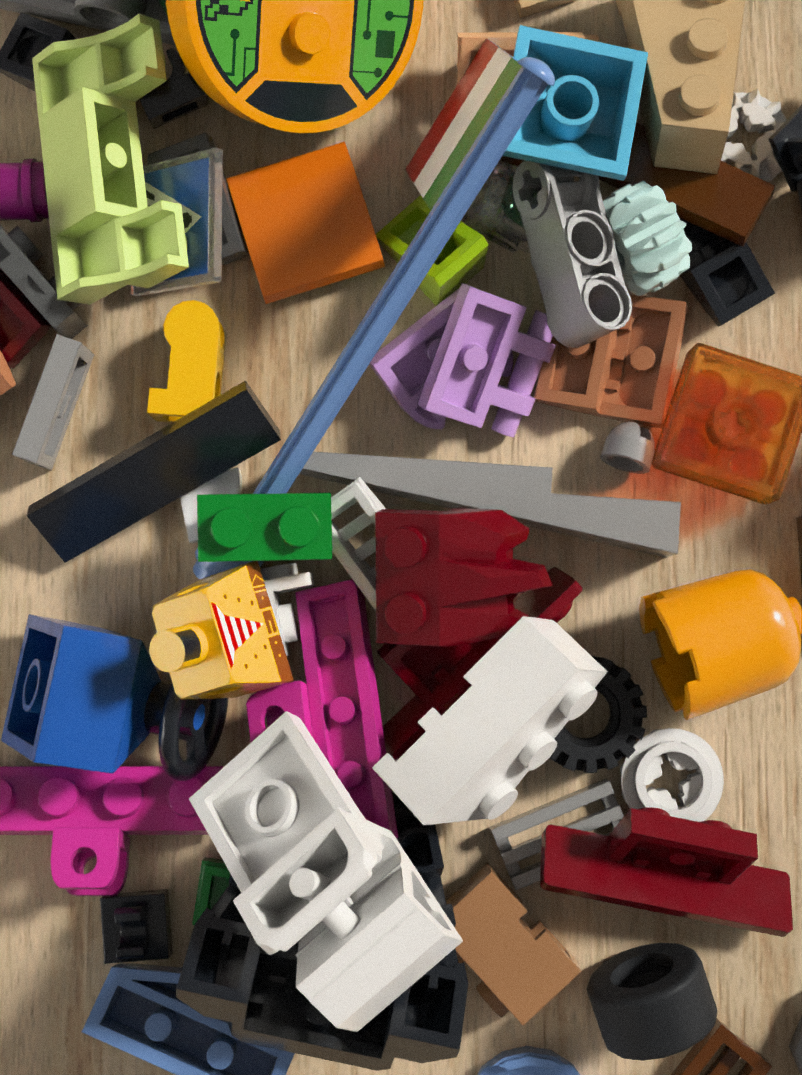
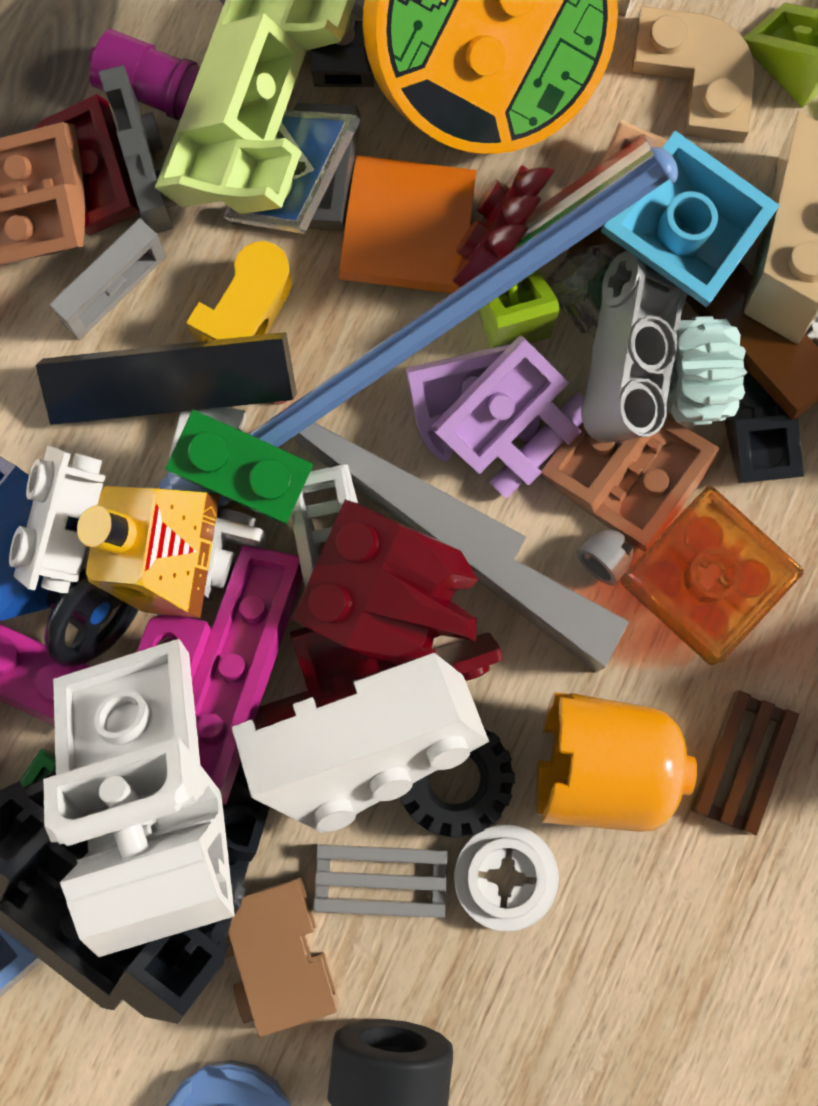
camera: 20 degrees right, 5 degrees down
dark red bracket [540,807,793,937] -> none
none -> white hinge [9,445,106,593]
none -> dark red plate [452,165,555,287]

